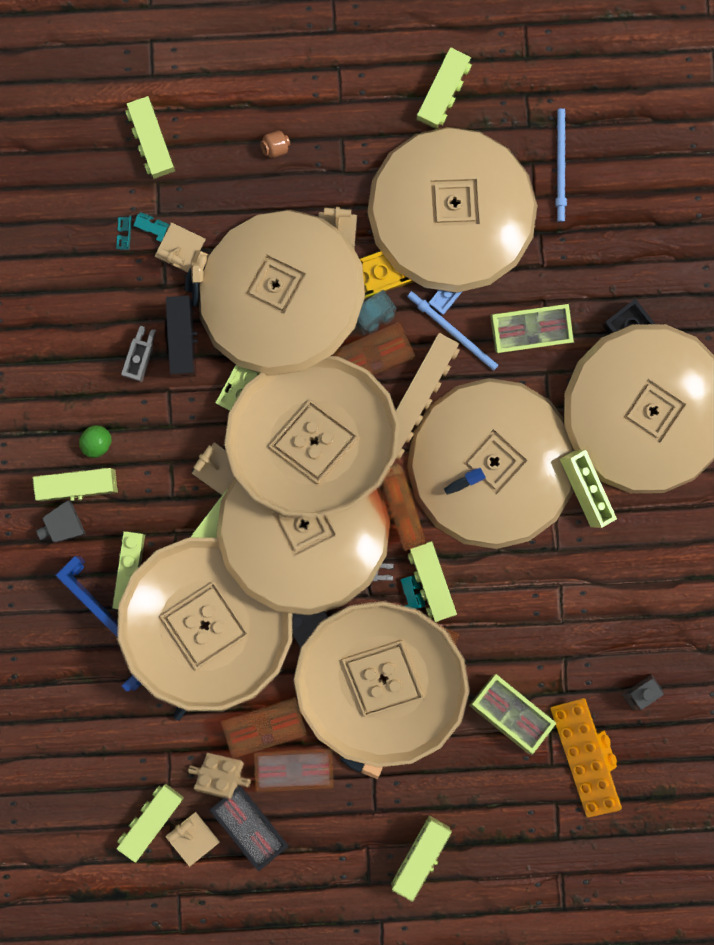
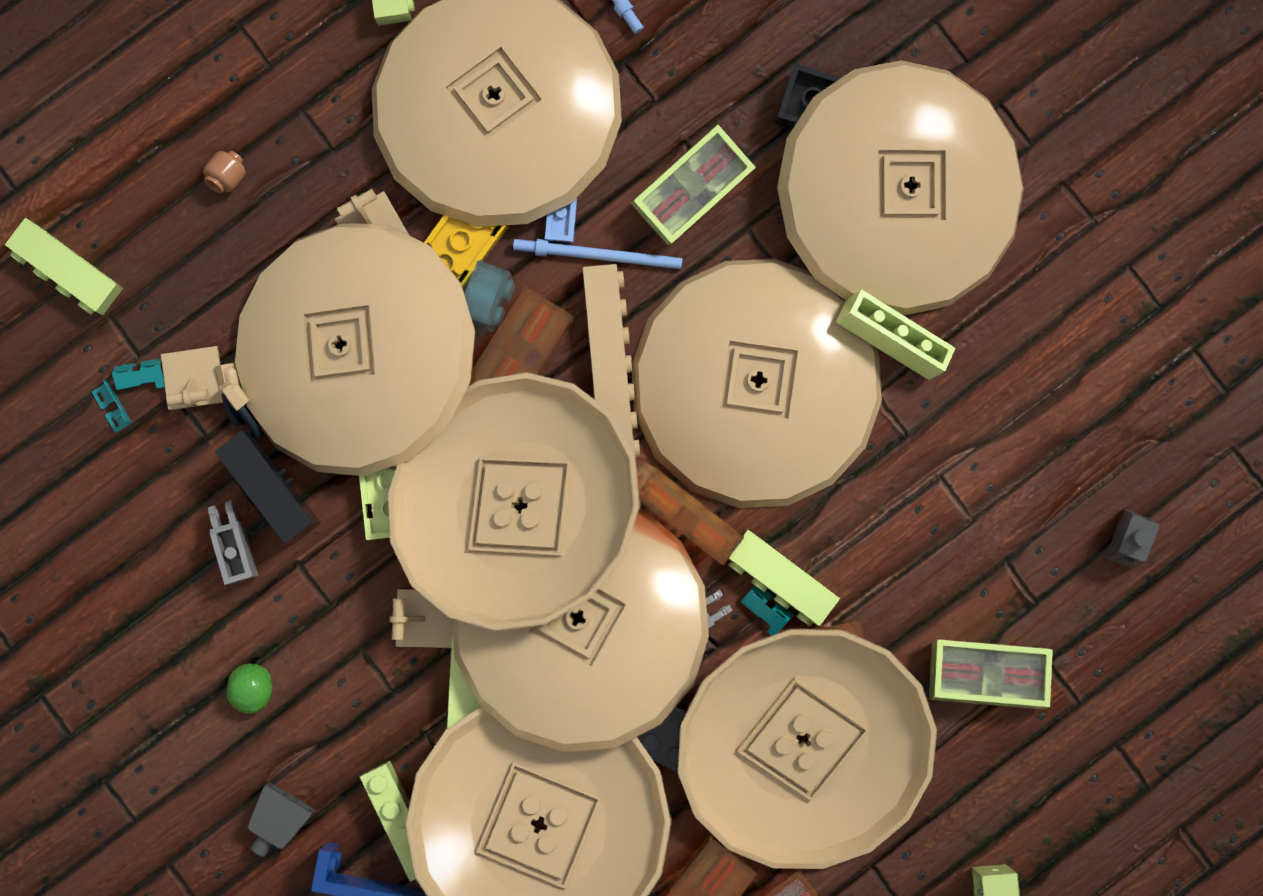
camera: 30 degrees left, 0 degrees up
yellowish green brick [33,468,118,502] -> none
piece [340,756,383,779] -> none
piece [444,467,486,495] -> none
light orange bracket [551,698,622,818] -> none

